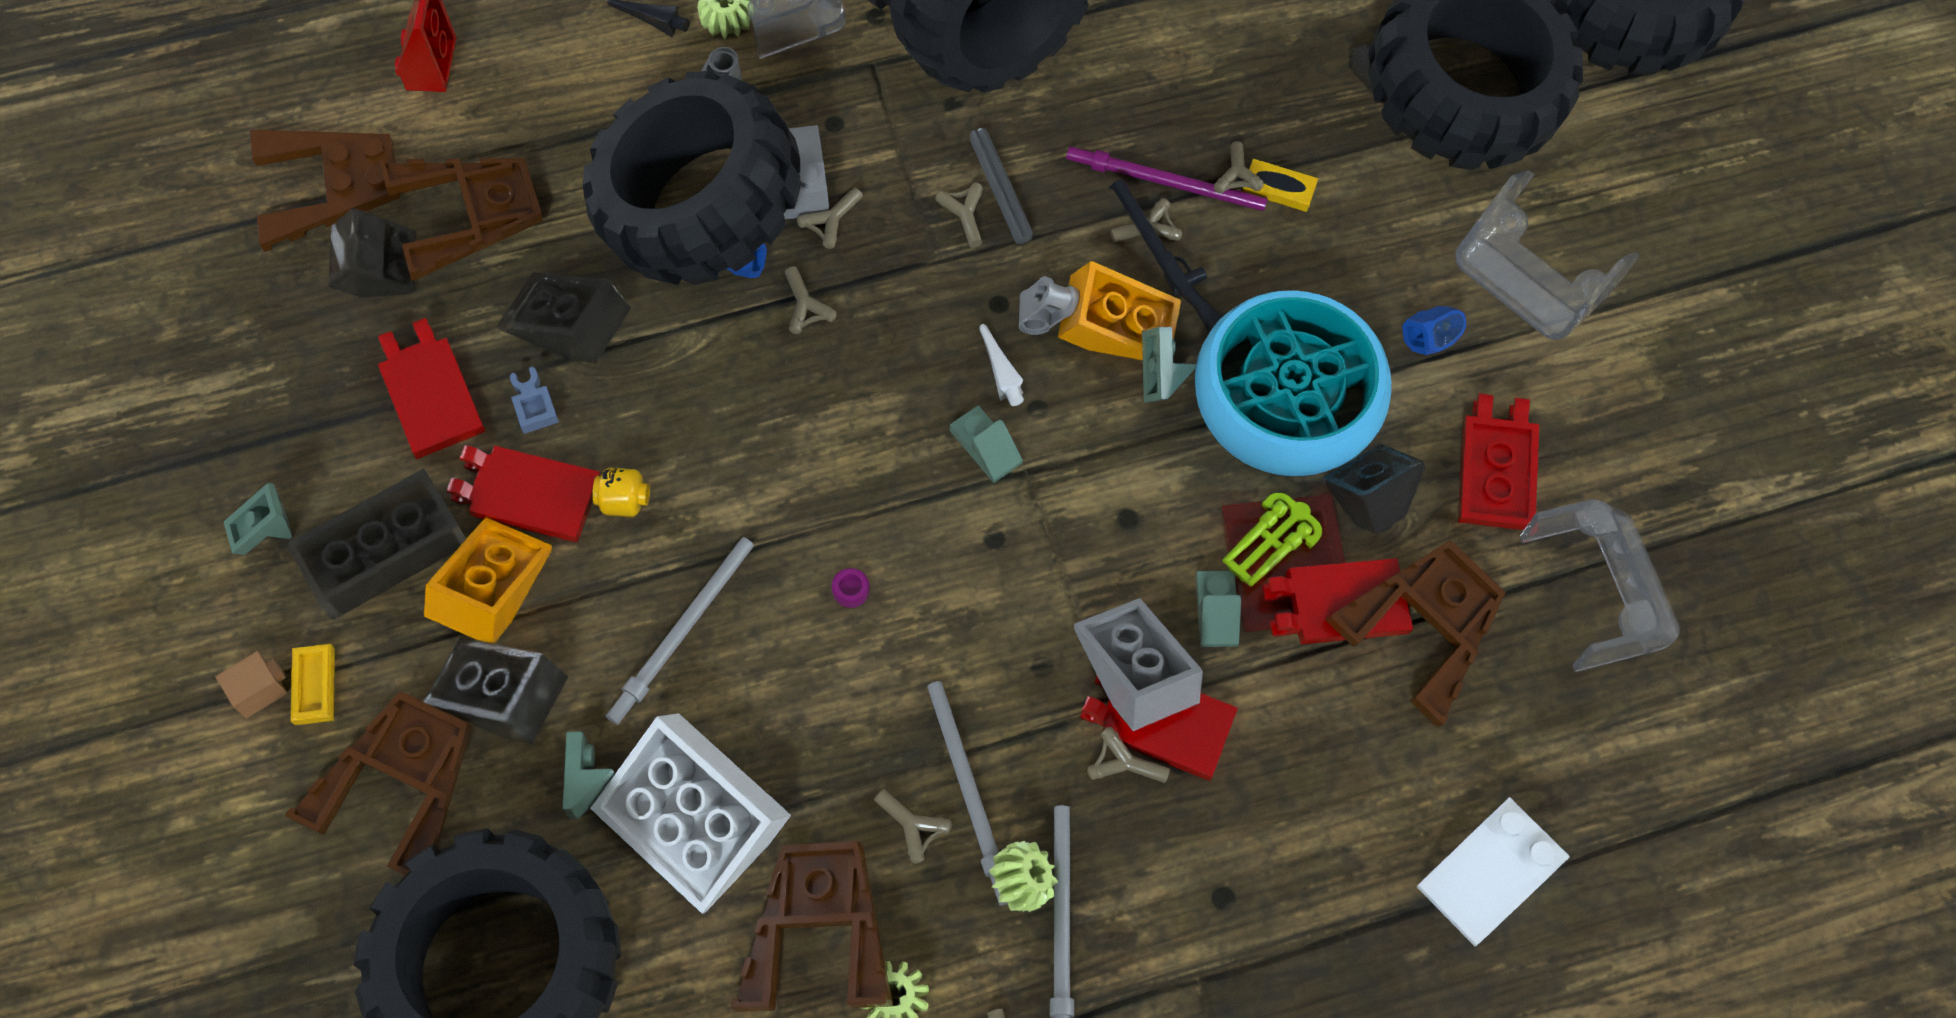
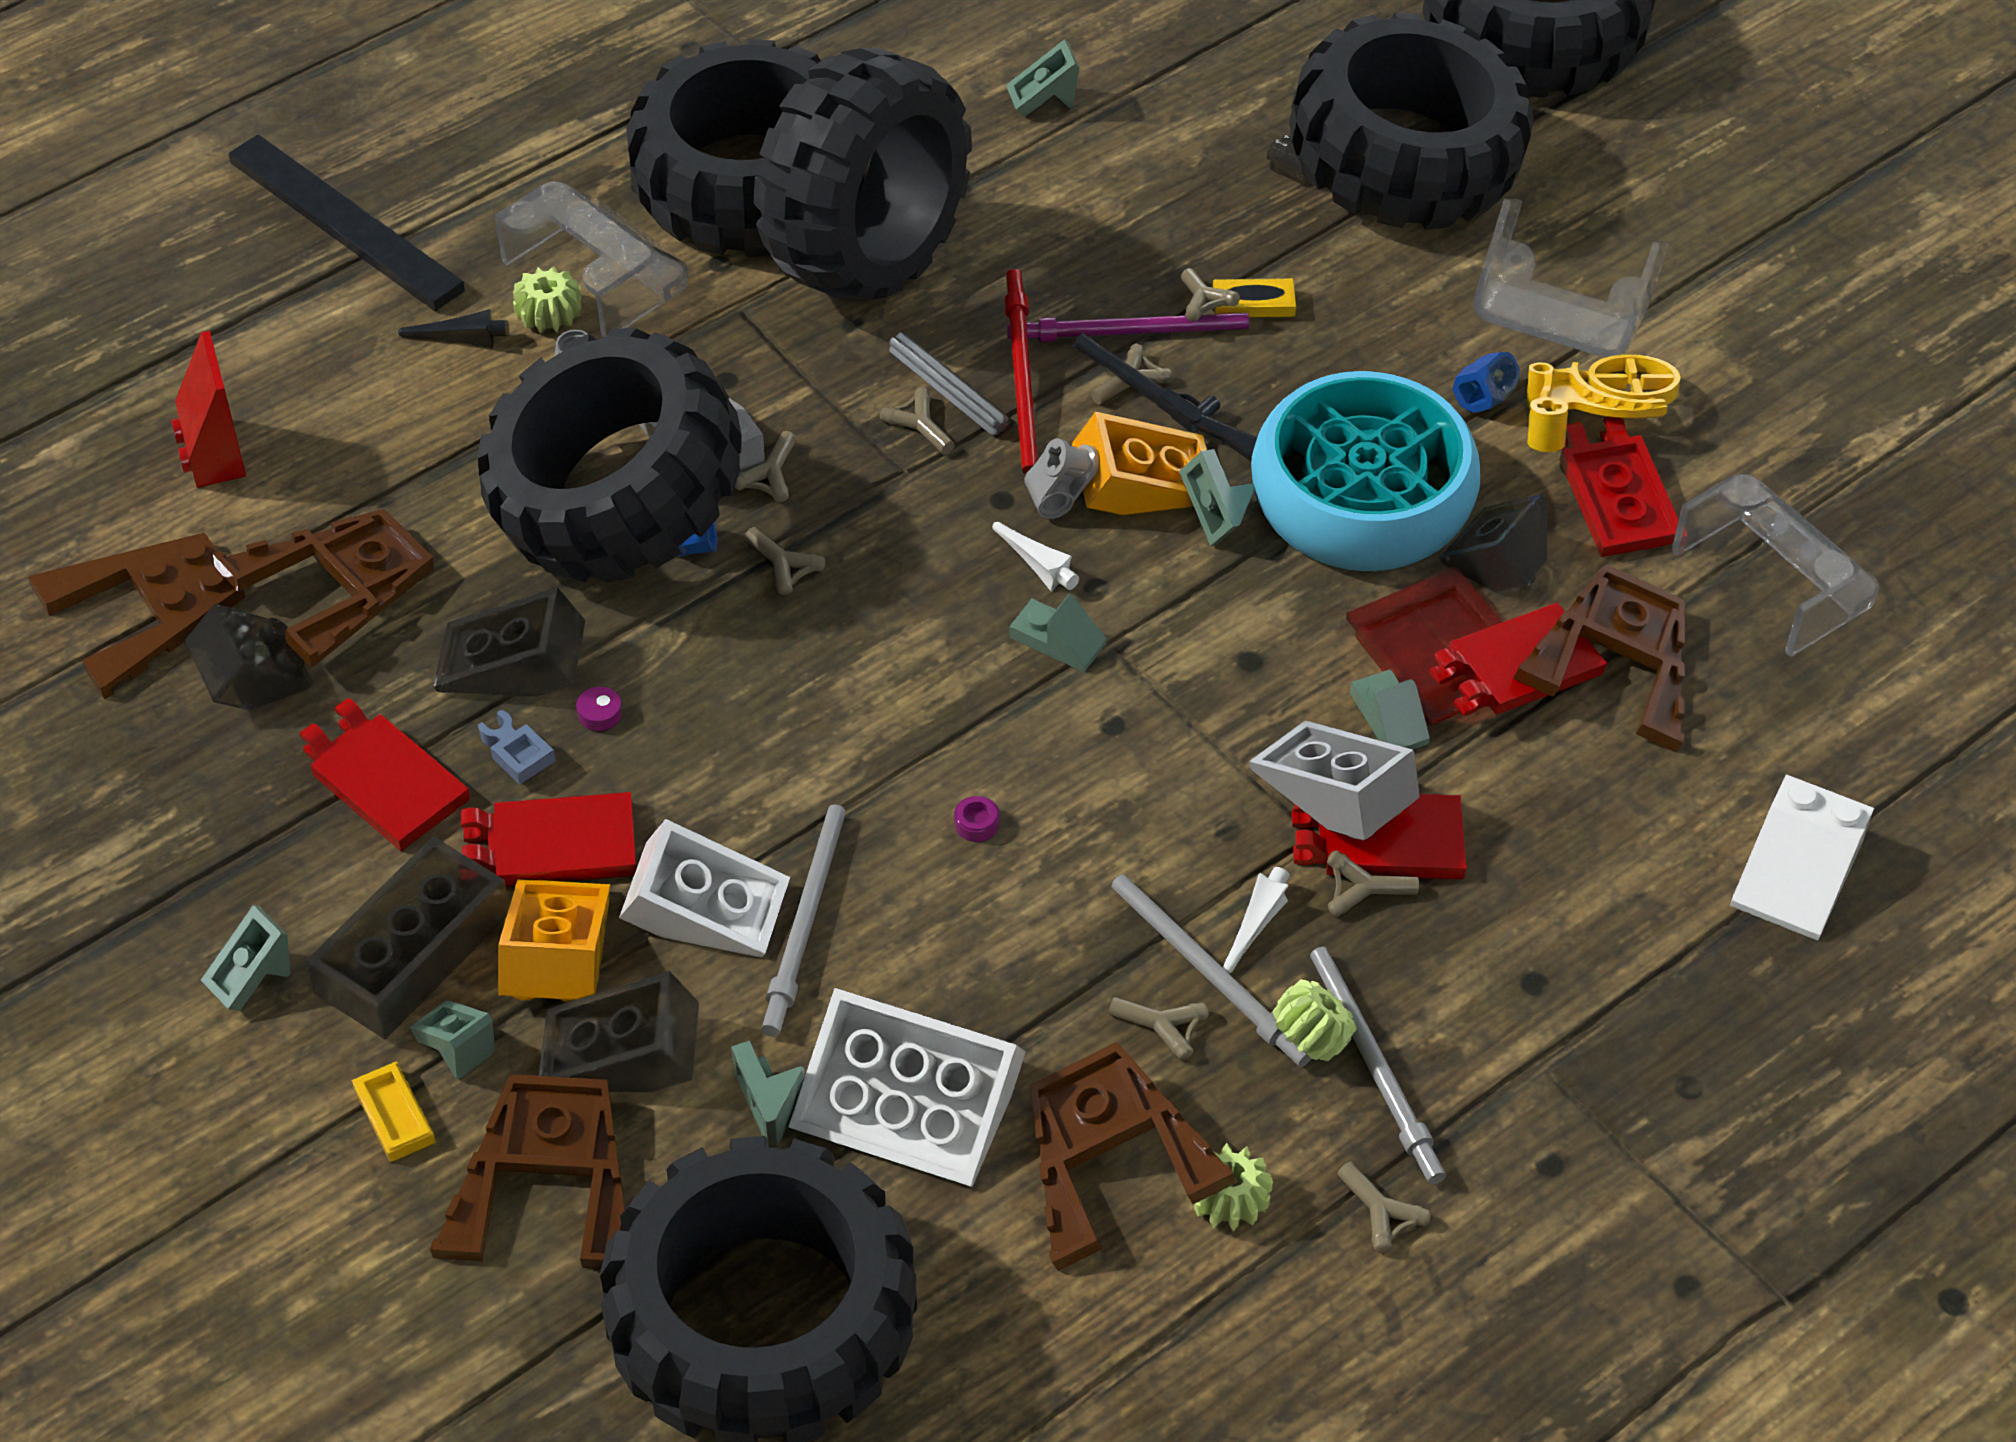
camera: 20 degrees left, 15 degrees down
medium nougat brick [215,651,288,719] -> none
yellow head [593,467,650,517] -> none
lime piece [1222,493,1322,587] -> none
none -> sand green slope [409,1000,495,1079]
none -> magenta tile [576,687,622,731]
none -> white slope [619,819,790,958]
none -> red bar [1004,269,1038,474]
none -> white piece [1223,867,1290,974]
none -> yellow piece [1526,354,1681,452]

